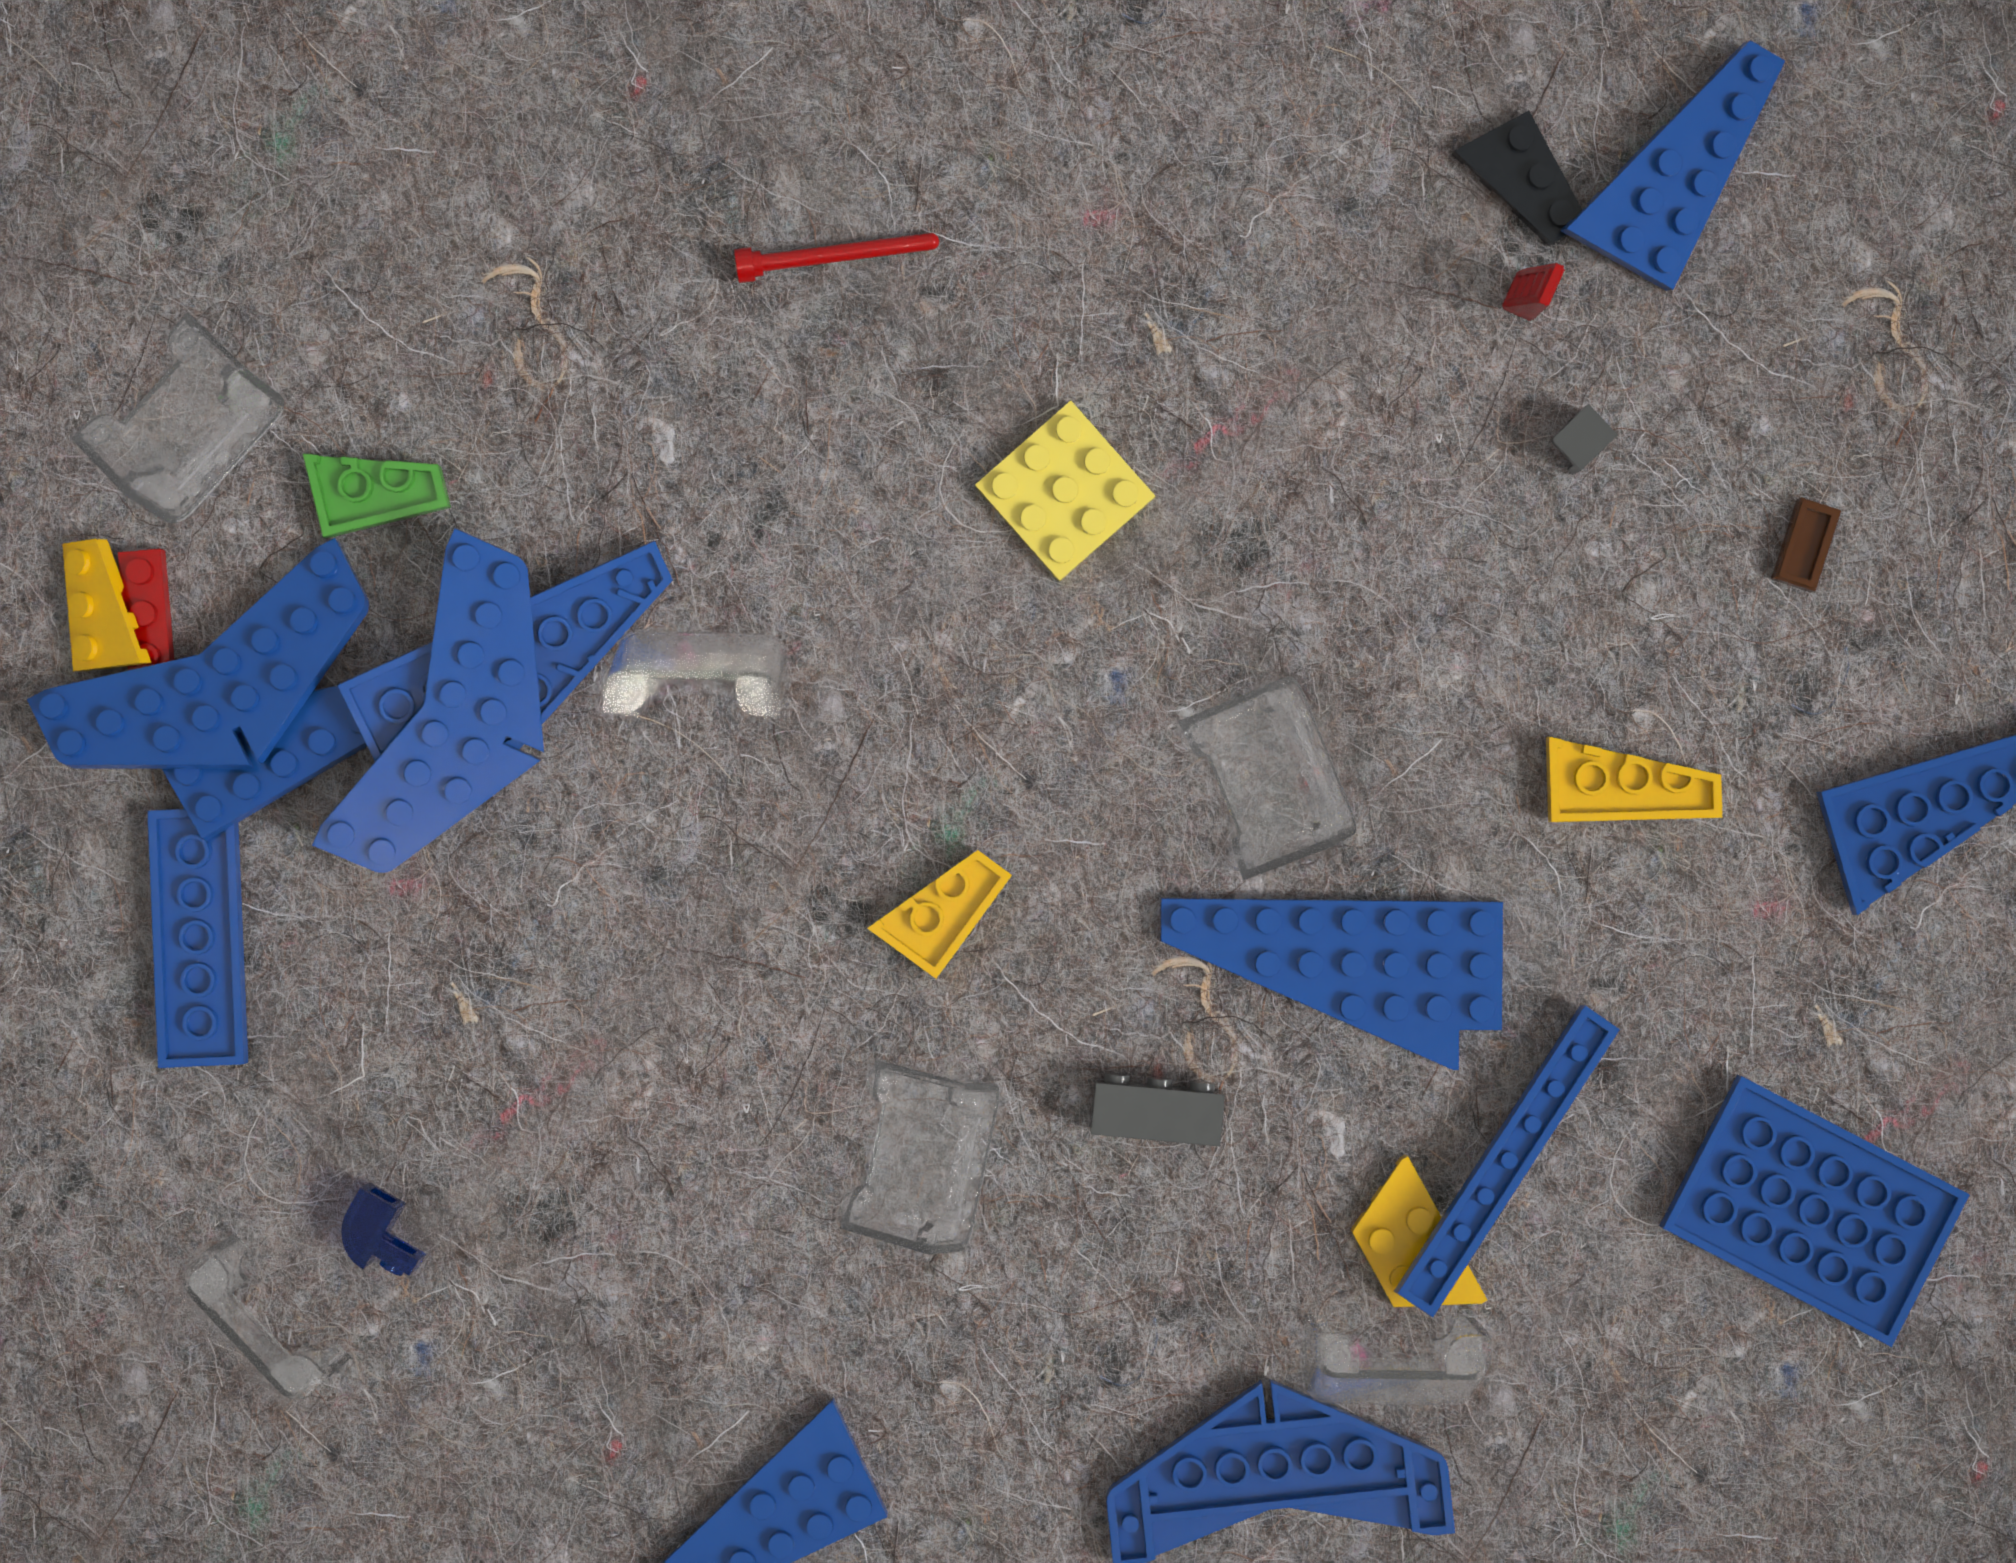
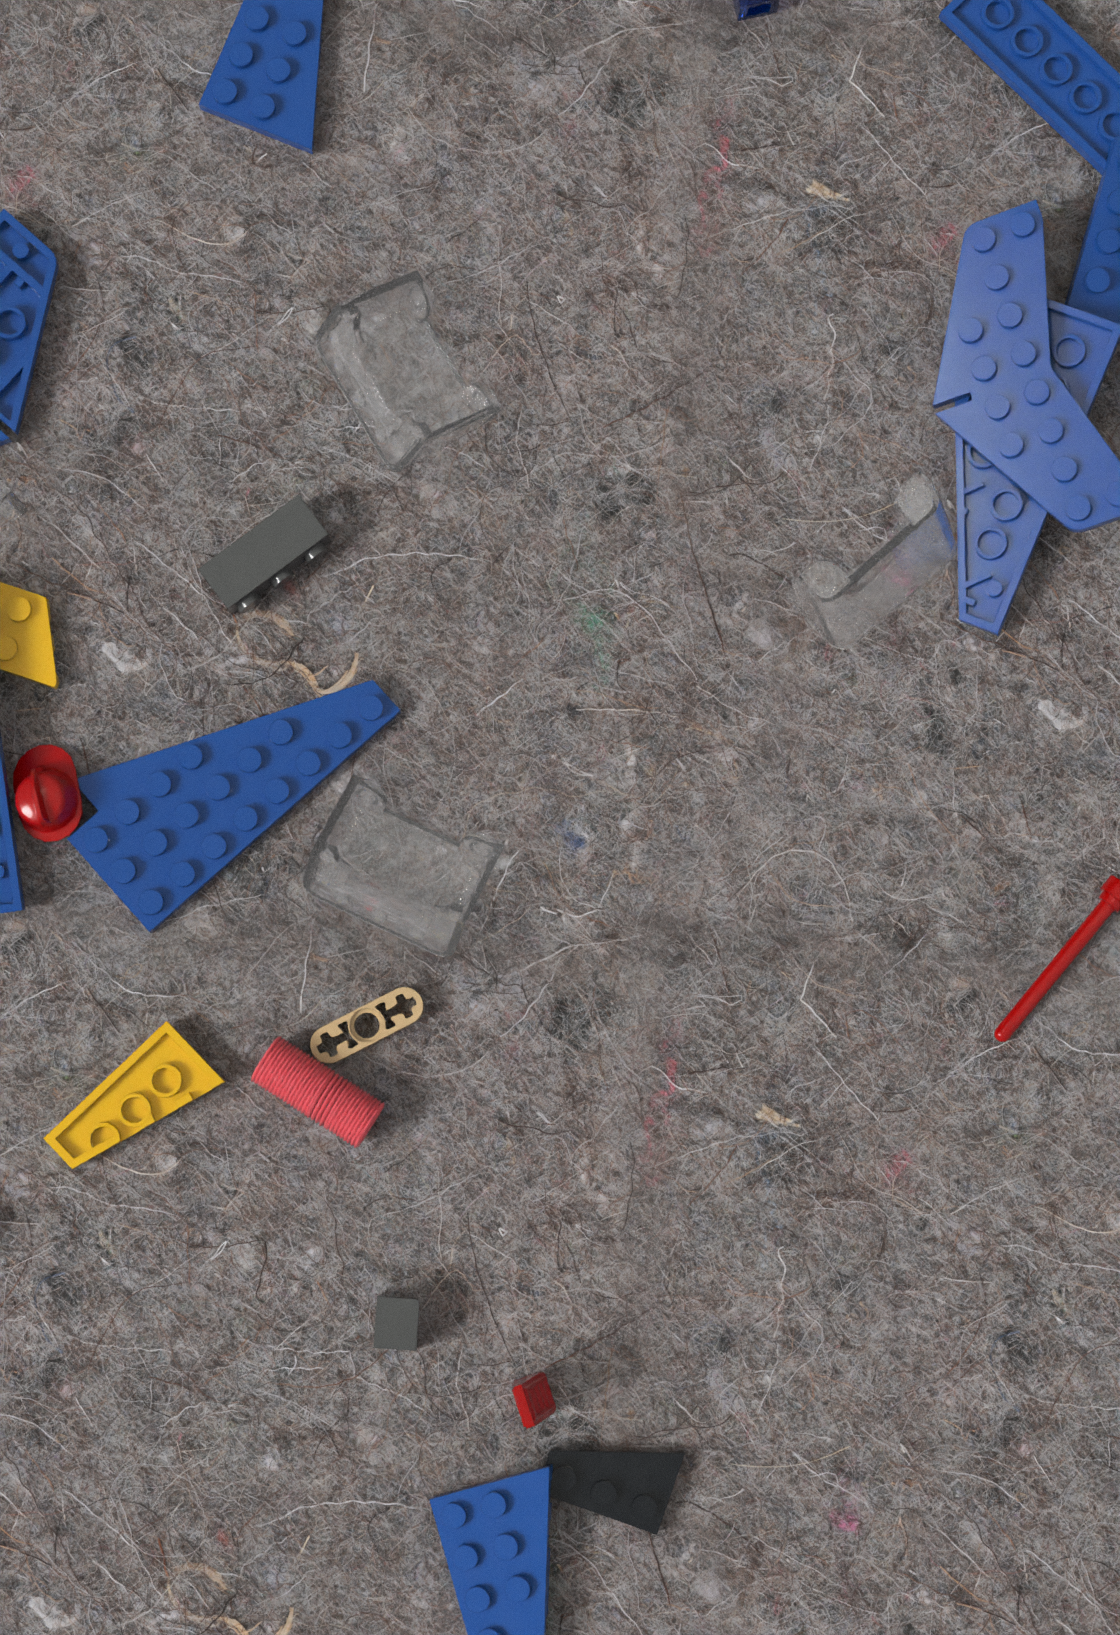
camera: 140 degrees right, 5 degrees down
yellow wing [867,850,1012,979] -> none
light yellow plate [975,401,1155,582] -> none
reddish brown tile [1771,497,1841,592] -> none
none -> red piece [13,744,83,842]
none -> coral piece [251,1036,385,1148]
none -> tan beam [310,987,424,1064]

